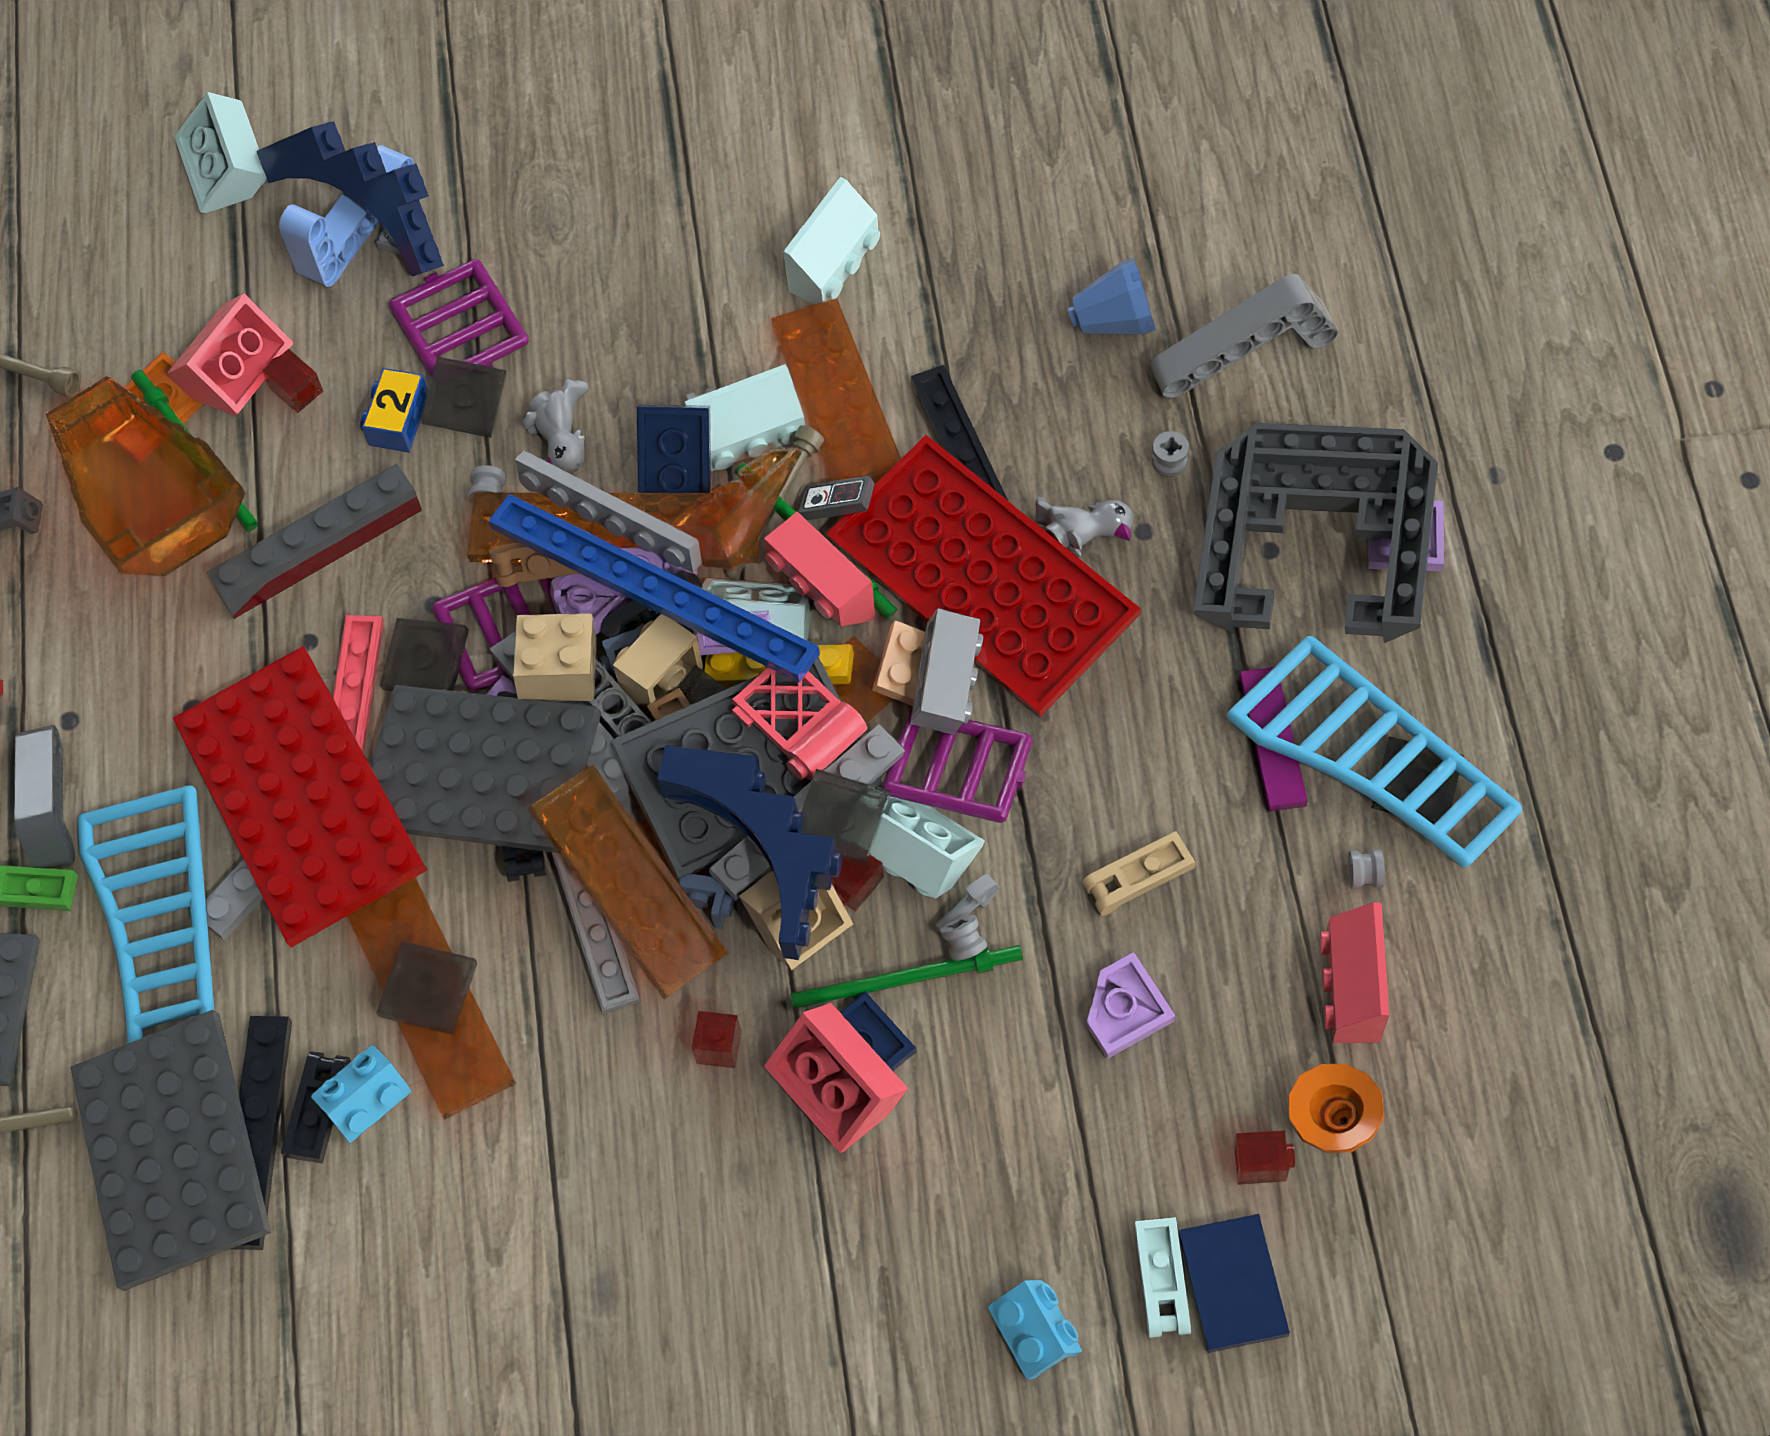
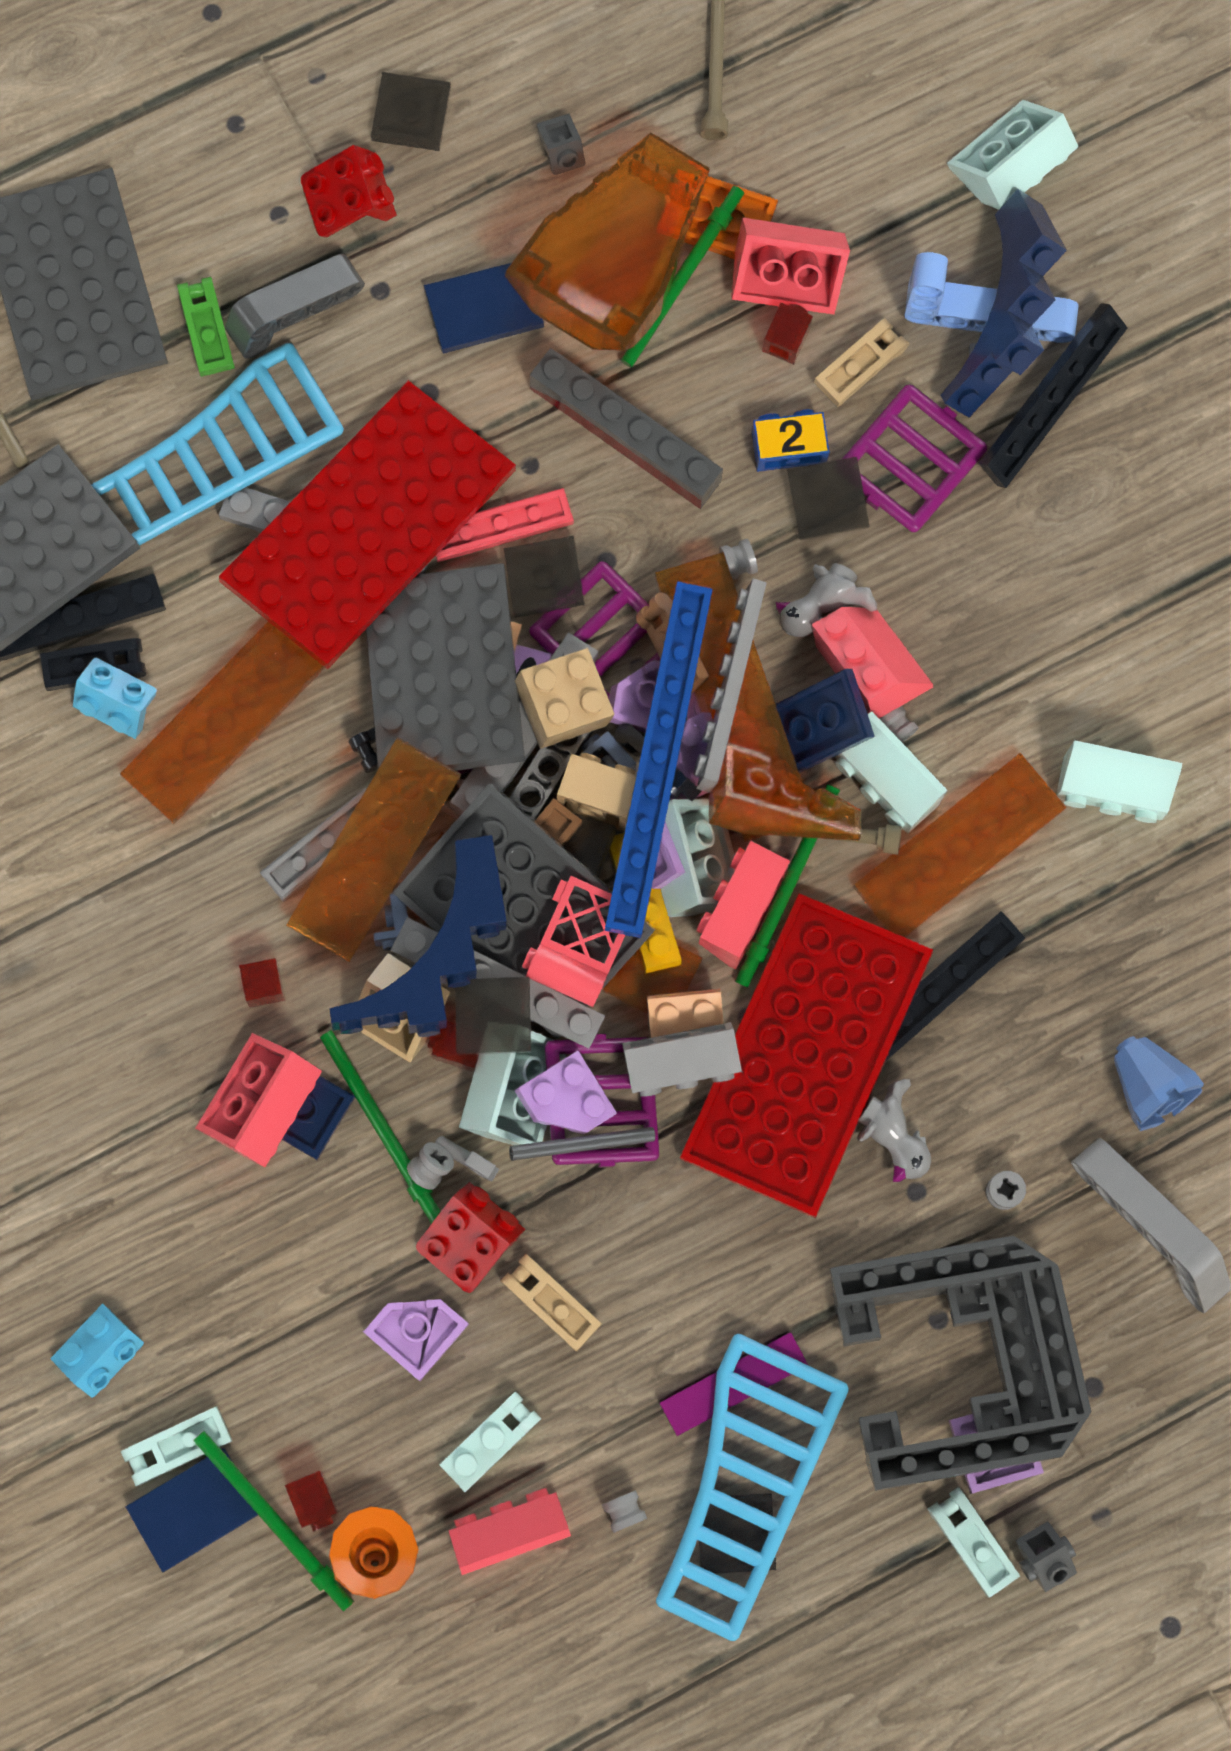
camera: 60 degrees right, 15 degrees up
clear smoke tile [376,941,477,1035] -> none
tile [798,475,875,520] -> none
none -> green bar [193,1430,354,1611]
none -> red bracket [416,1182,526,1293]
none -> dark blue tile [424,259,544,354]
none -> light aqua plate [439,1391,542,1492]
none -> dark grey piece [509,1127,655,1161]
none -> lavender plate [514,1051,617,1134]
none -> coral slope [812,607,933,719]
none -> tan plate [814,318,910,407]
none -> light aqua plate [927,1487,1020,1598]
none -> black plate [979,303,1128,488]
none -> dark grey brick [1016,1521,1077,1592]

